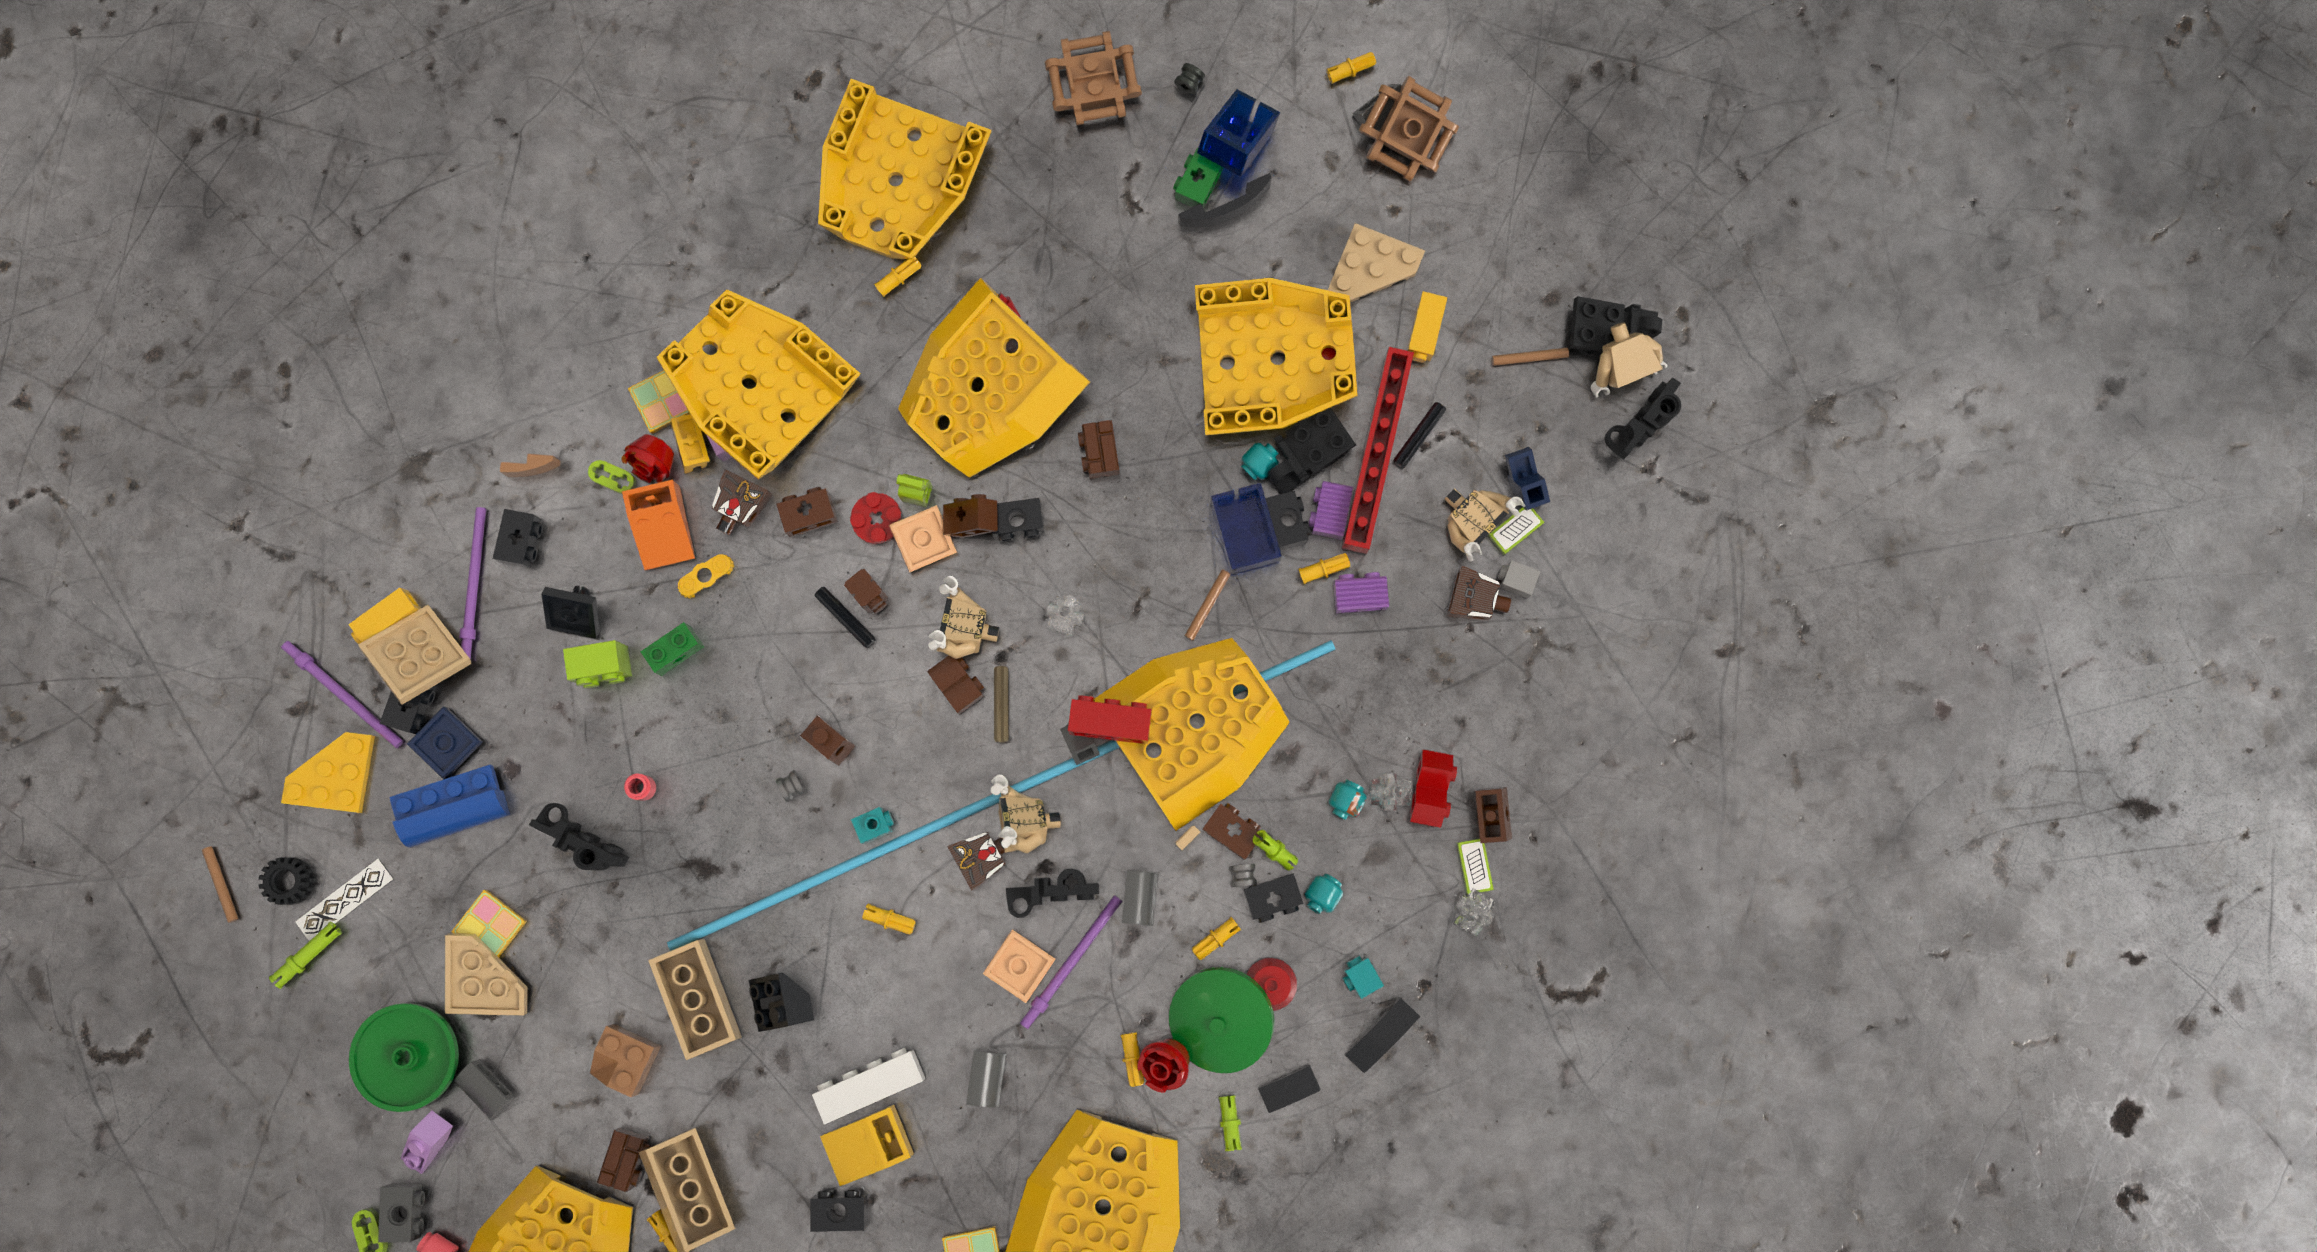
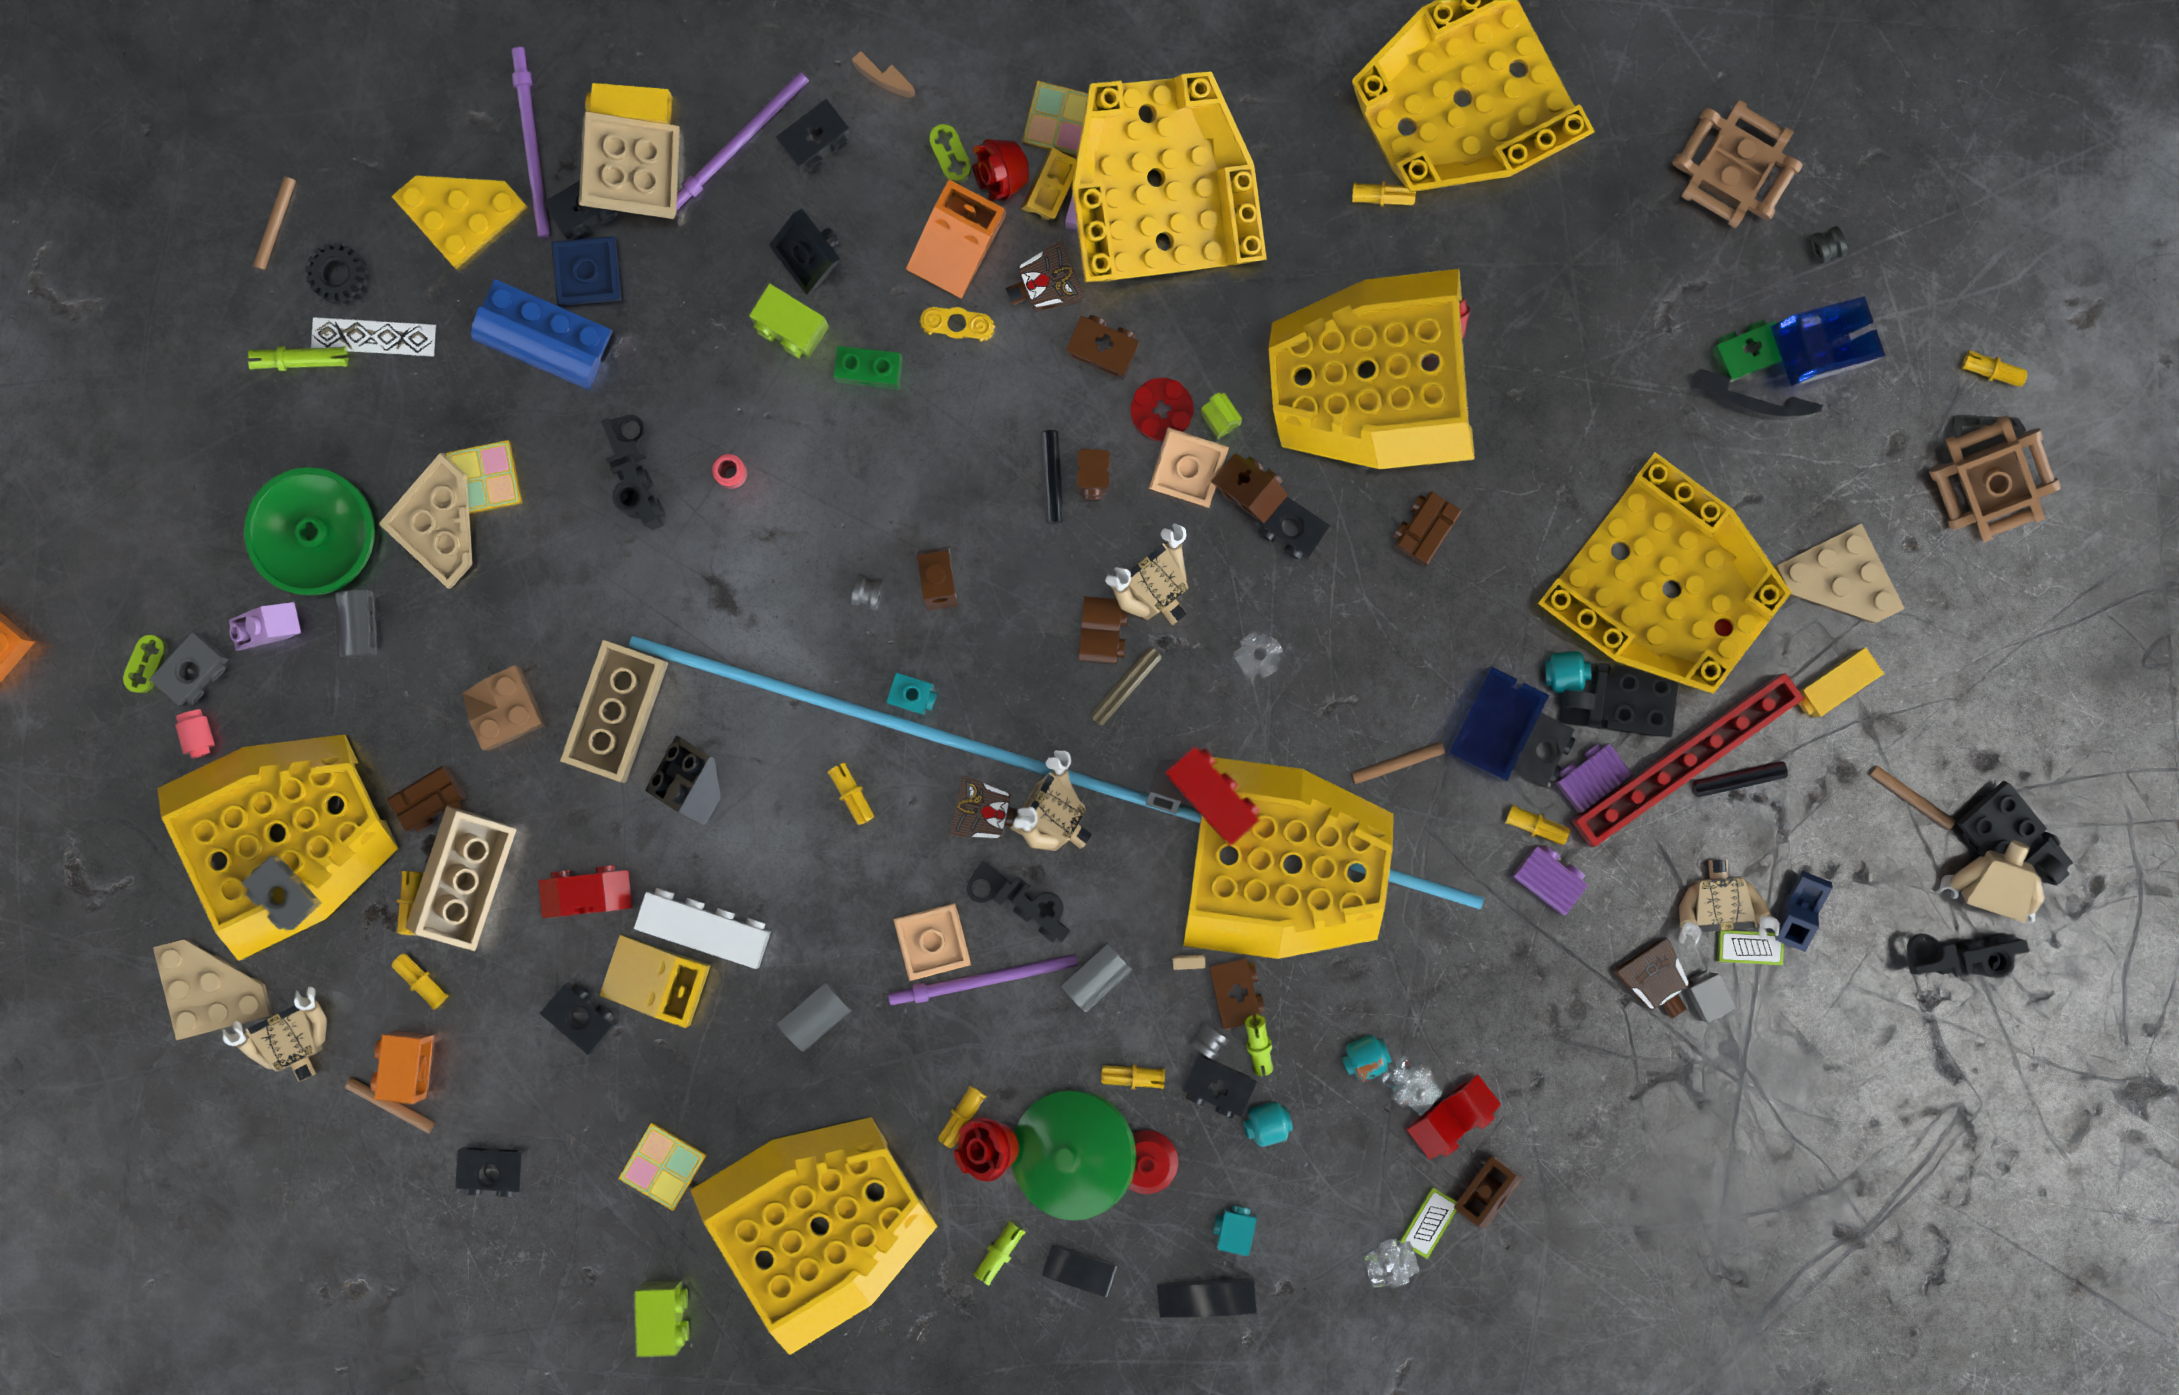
camera: 40 degrees right, 5 degrees up
none -> red brick [538,865,632,918]

